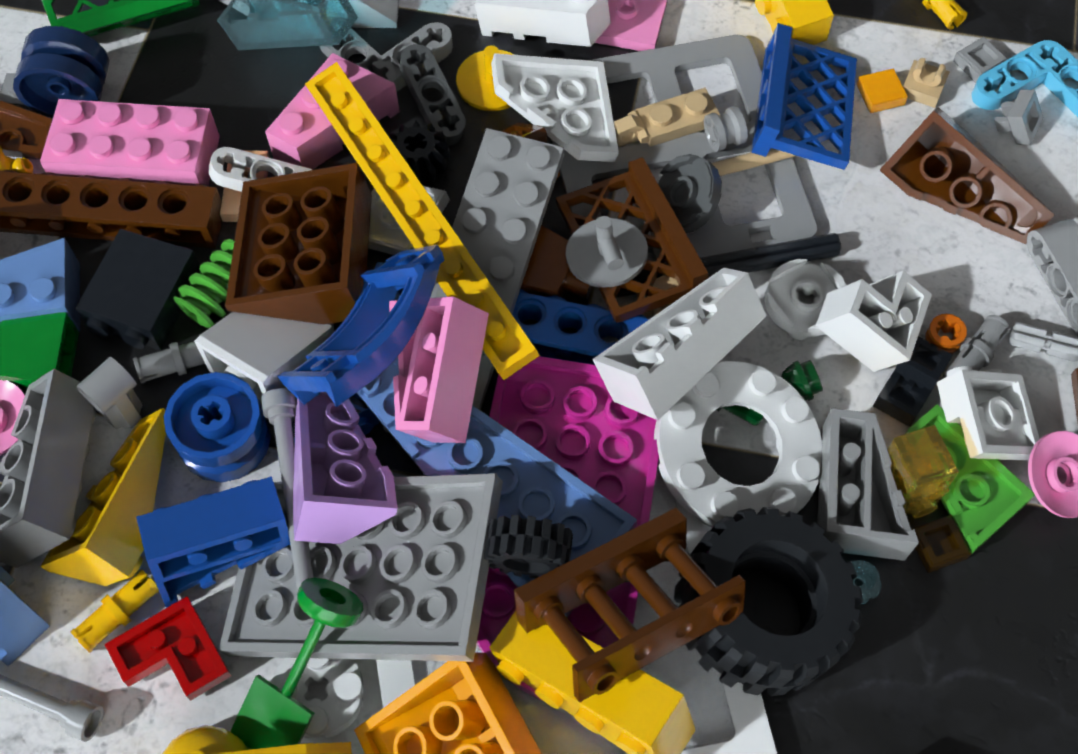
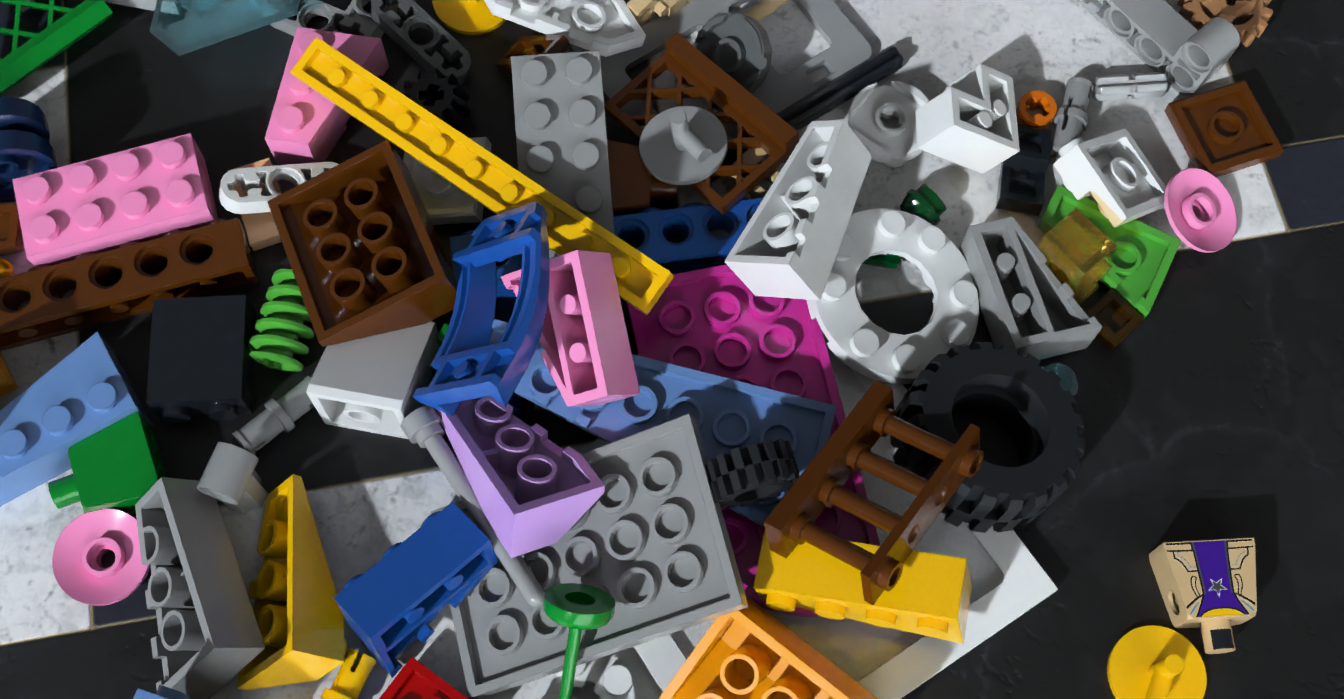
camera: 25 degrees left, 5 degrees up
blue wheel [164,372,271,483] -> none

